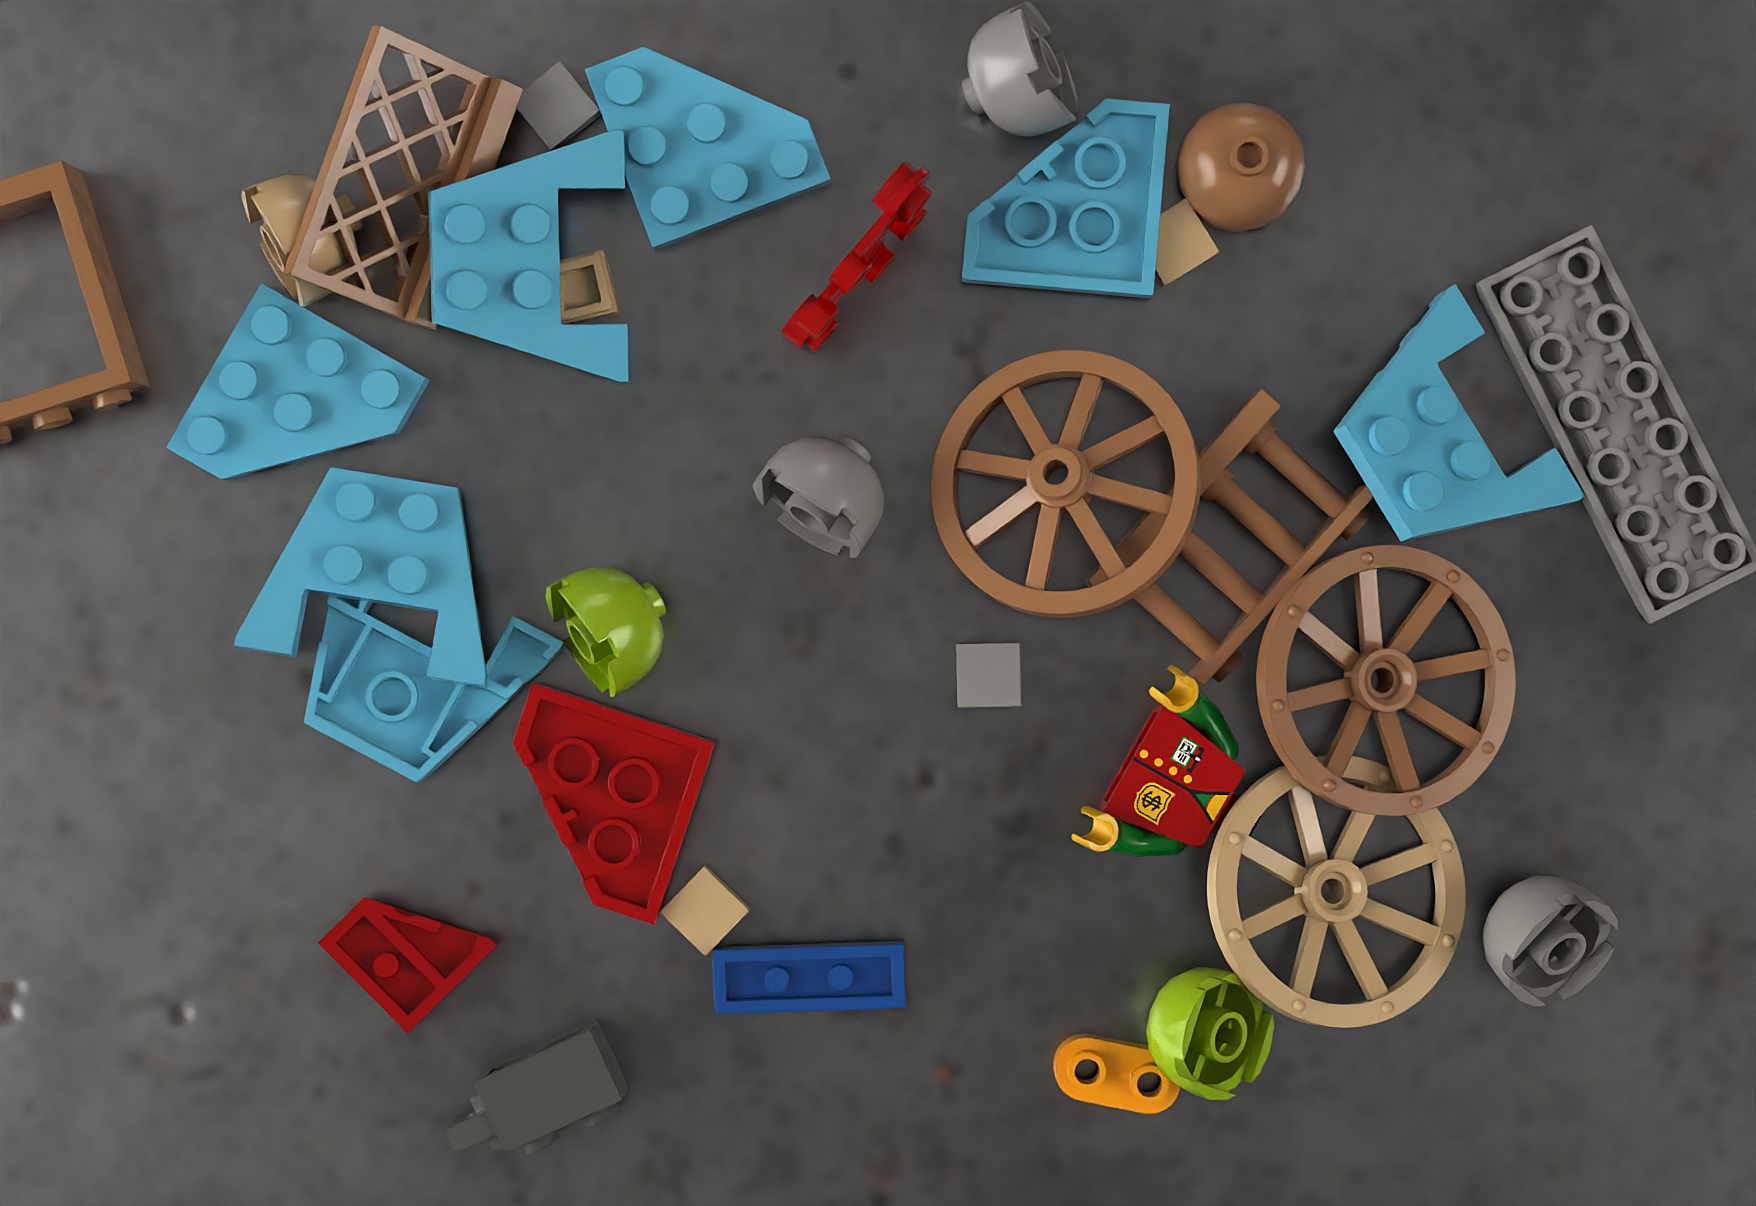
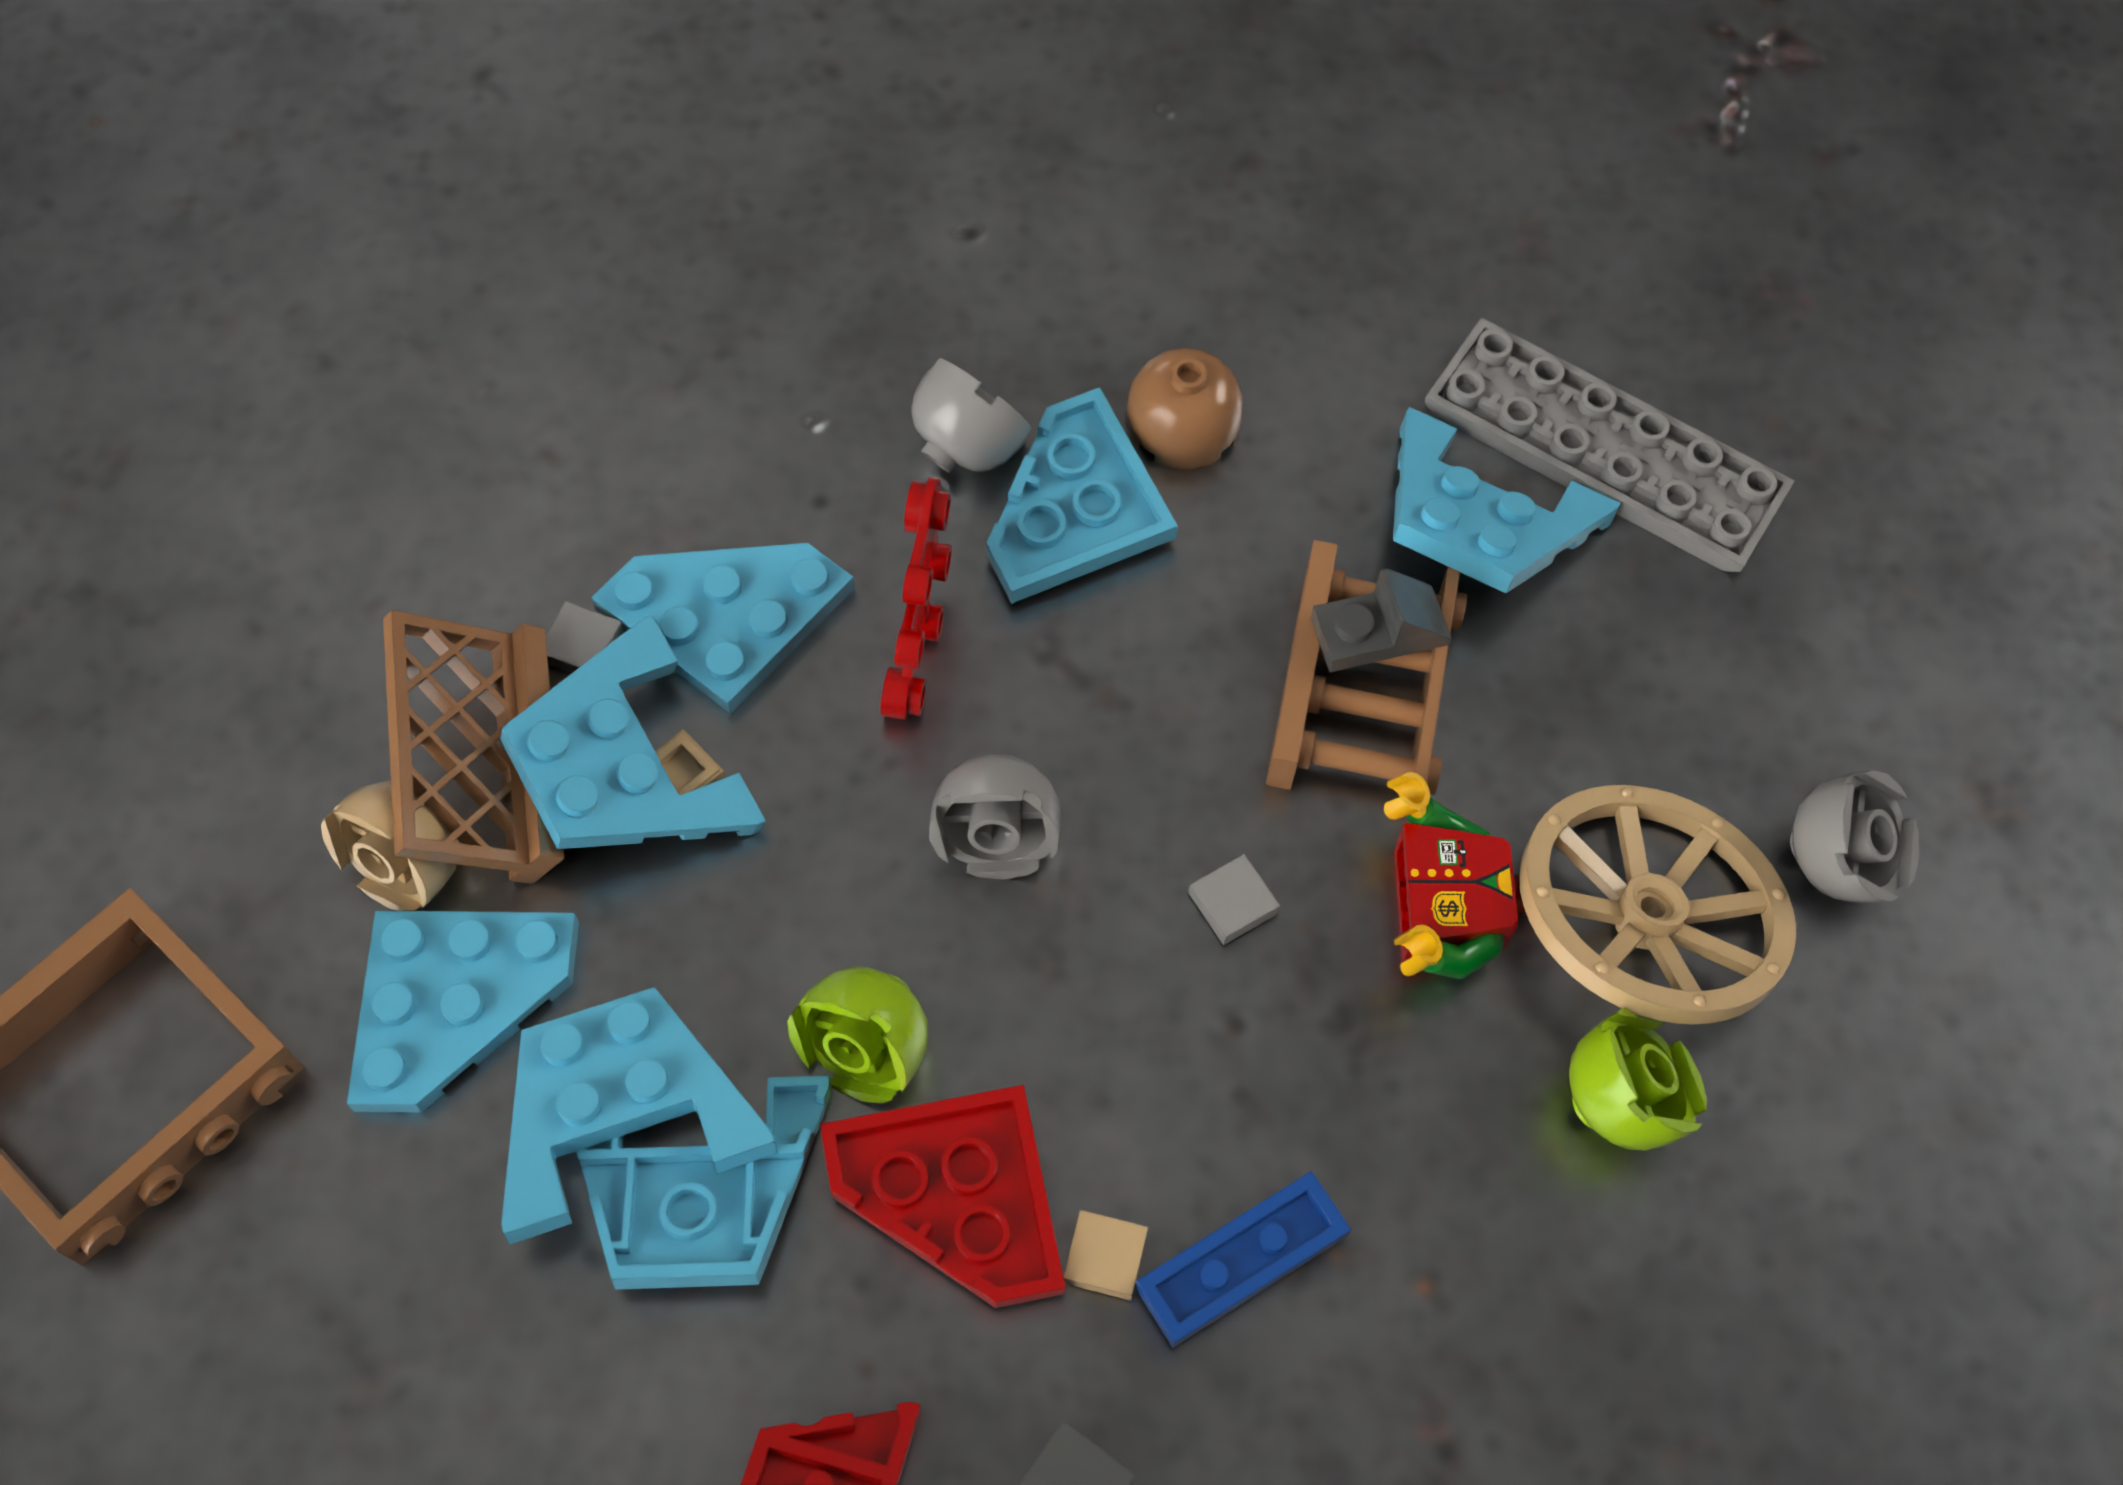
camera: 30 degrees left, 25 degrees down
medium nougat wheel [931,350,1201,618] -> none
light orange plate [1053,1033,1180,1114] -> none
tan tile [1155,198,1219,287] -> none
medium nougat wheel [1256,545,1516,816] -> none
none -> dark grey slope [1311,569,1452,672]

